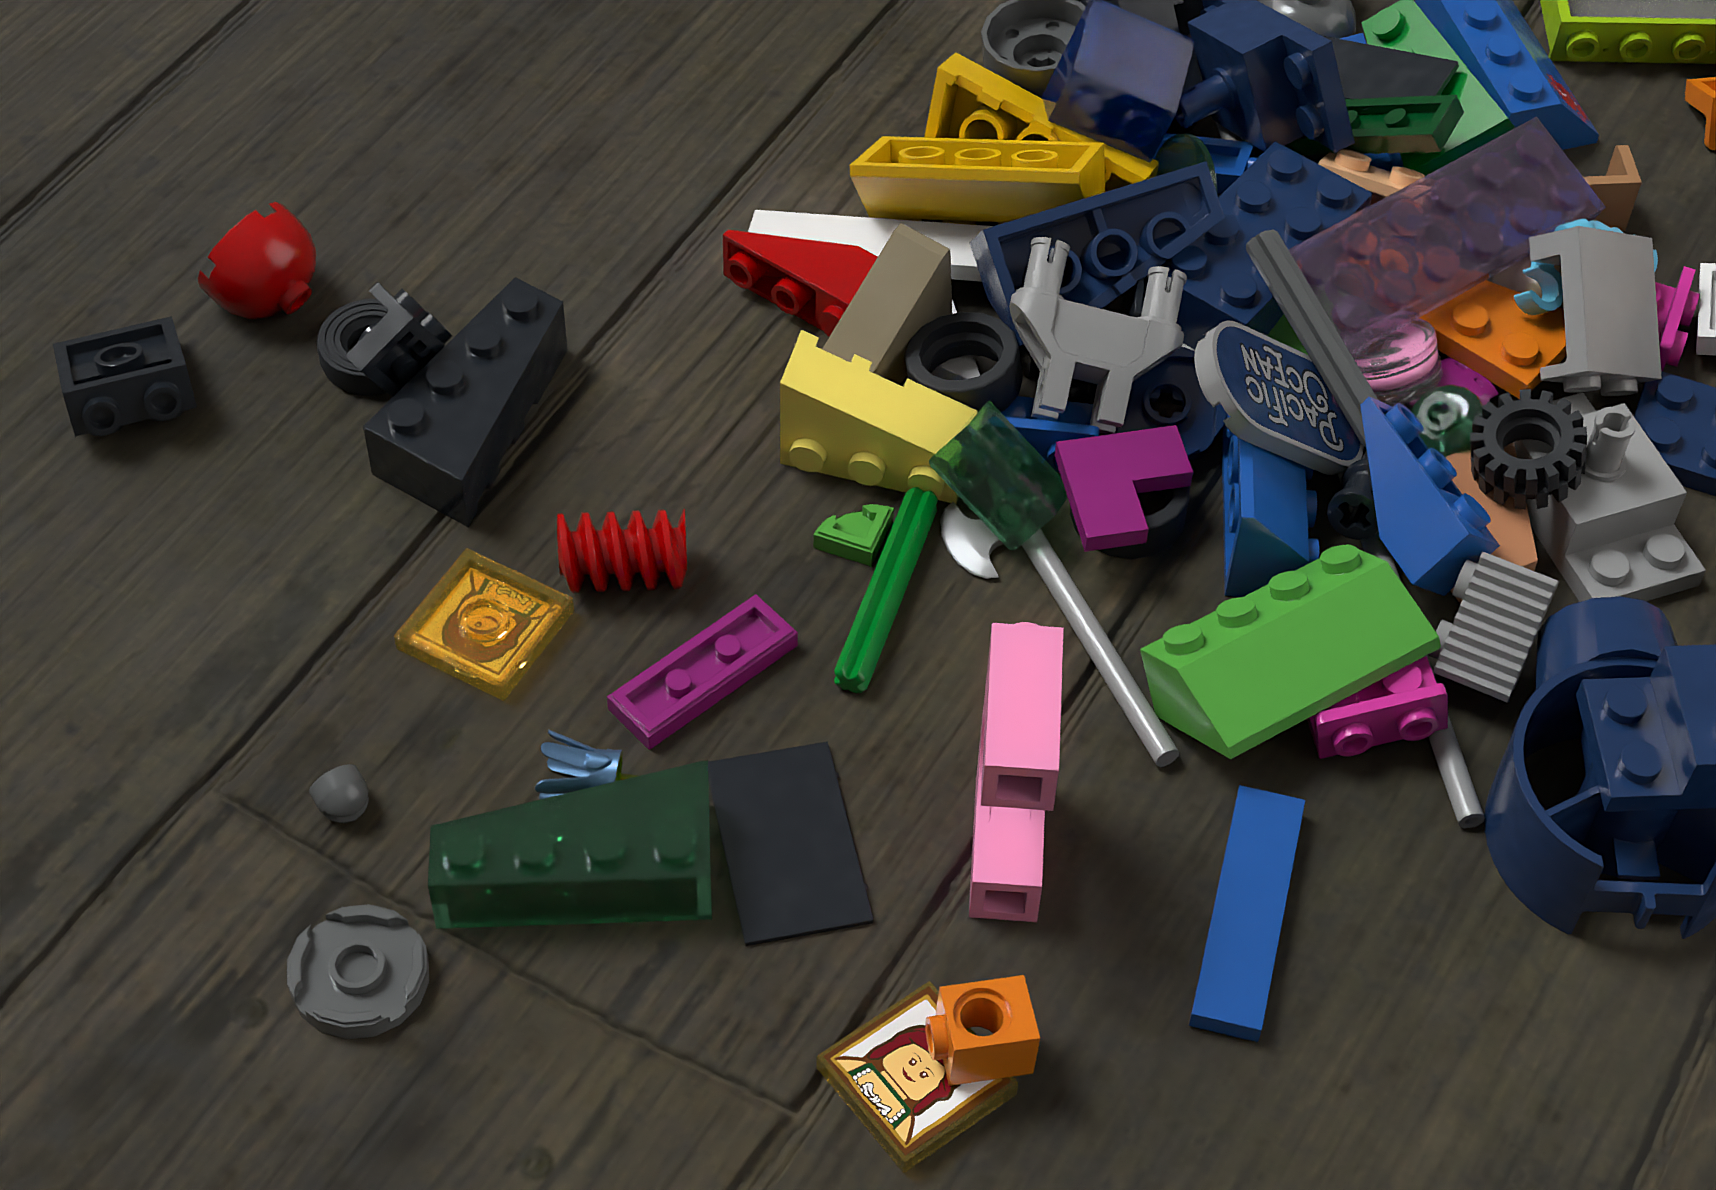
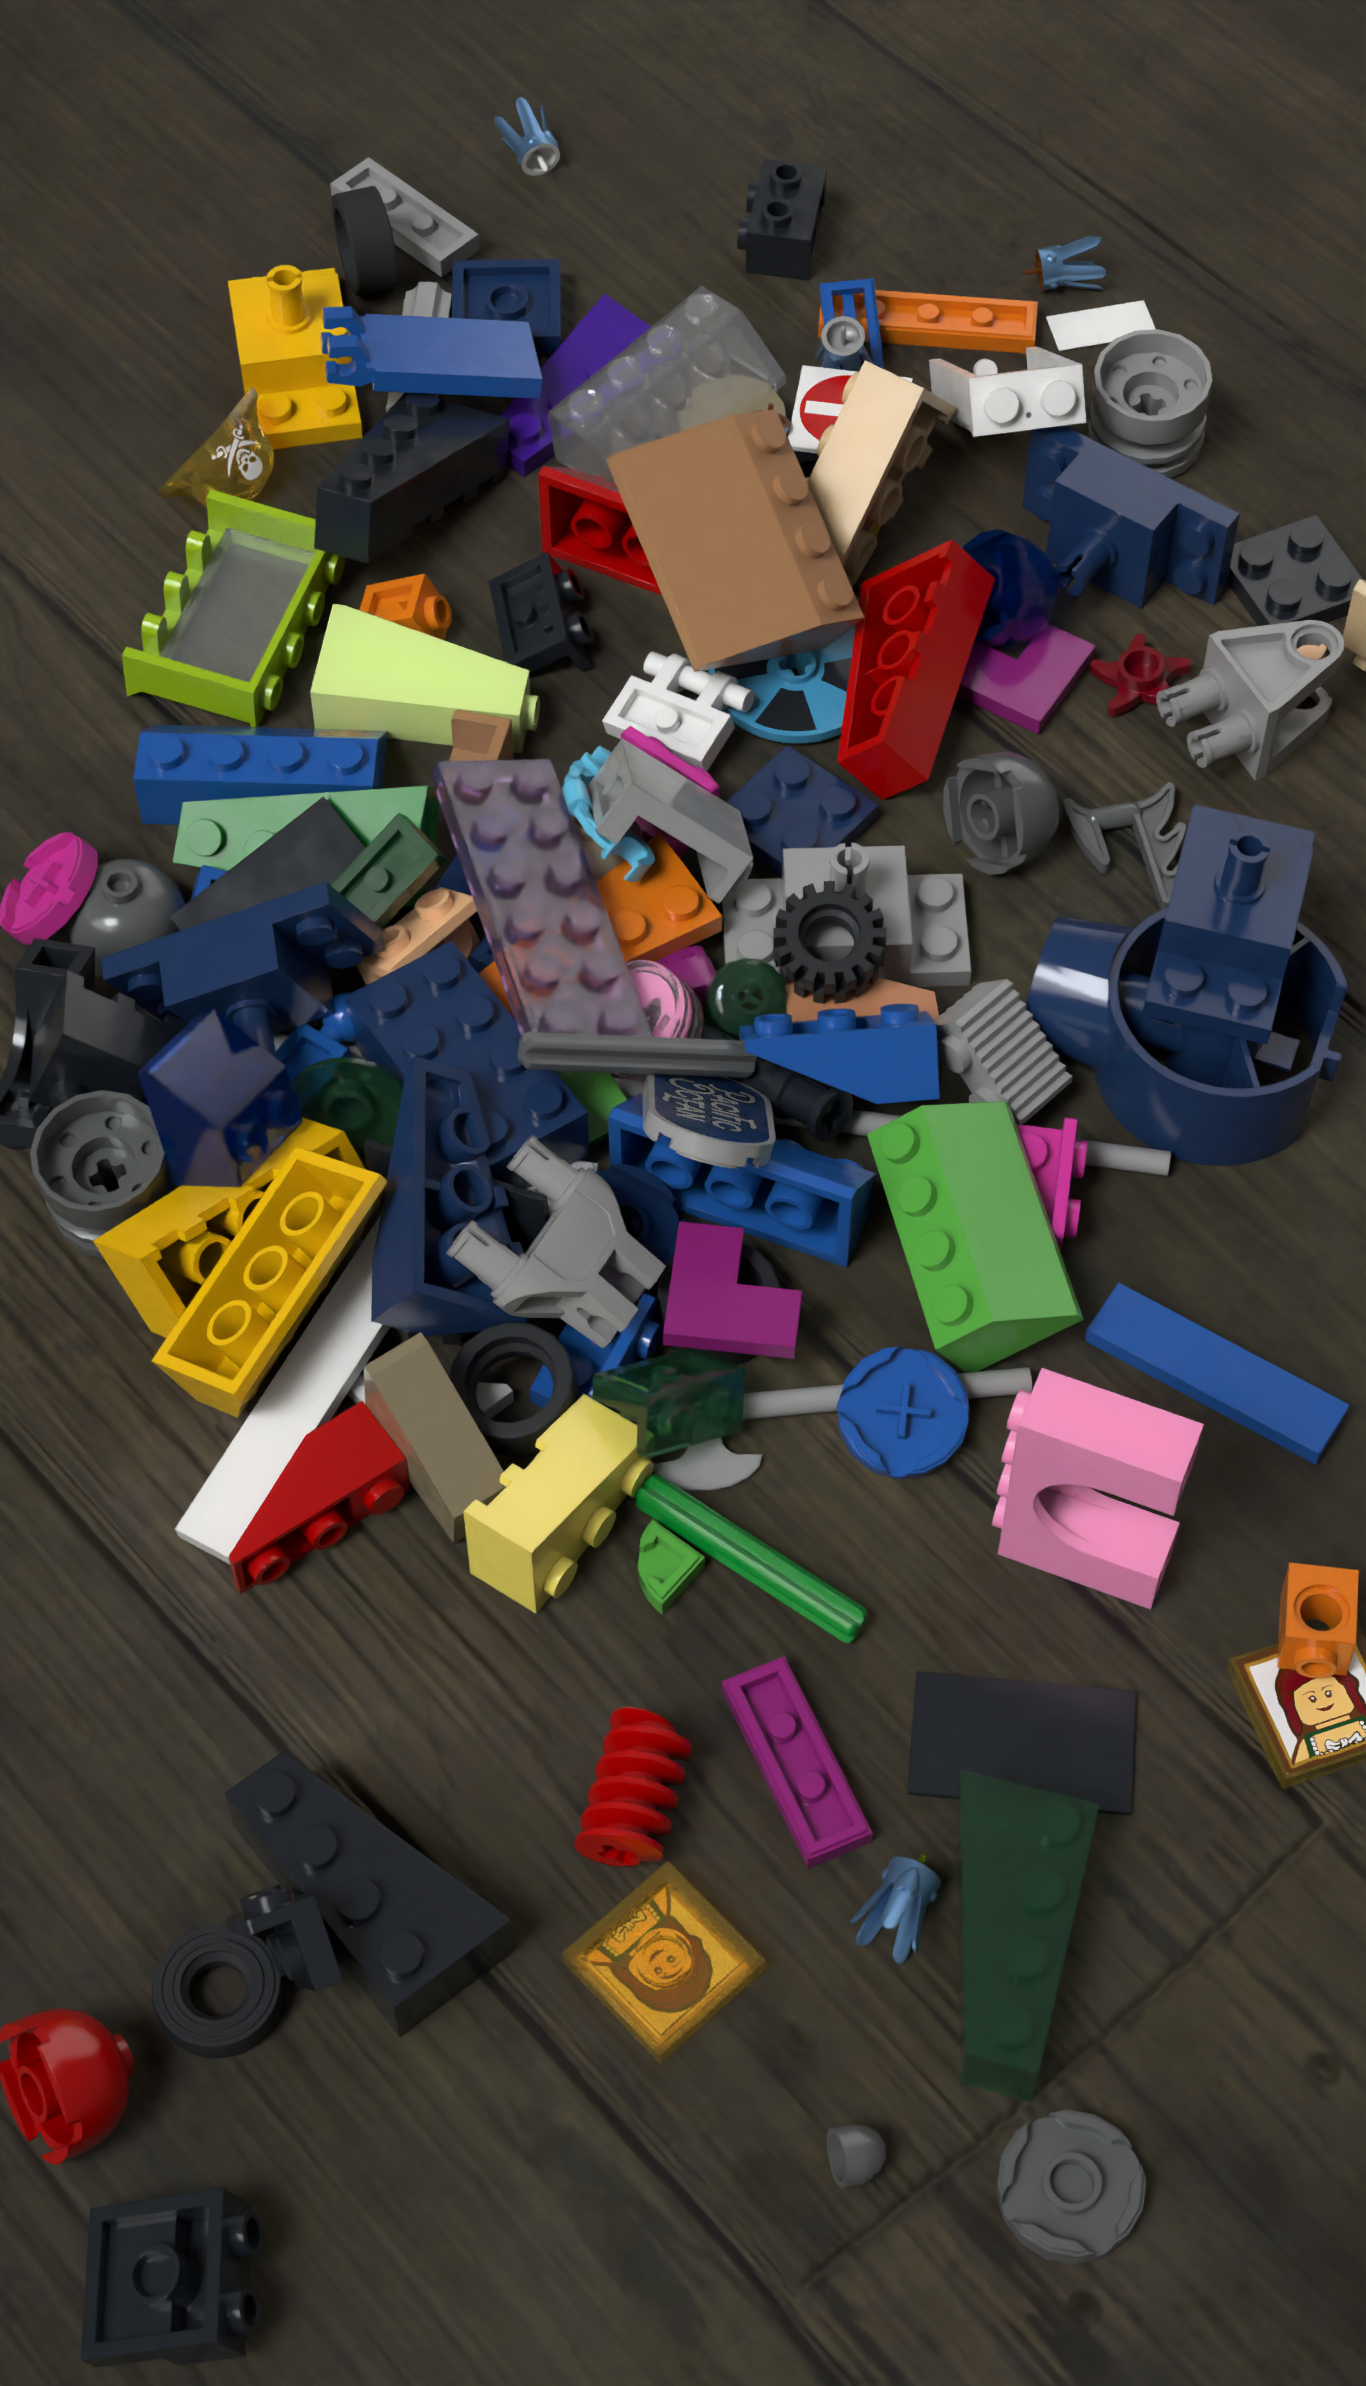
camera: 70 degrees left, 5 degrees up
none -> yellowish green slope [310,604,540,753]
none -> blue tile [836,1347,969,1480]

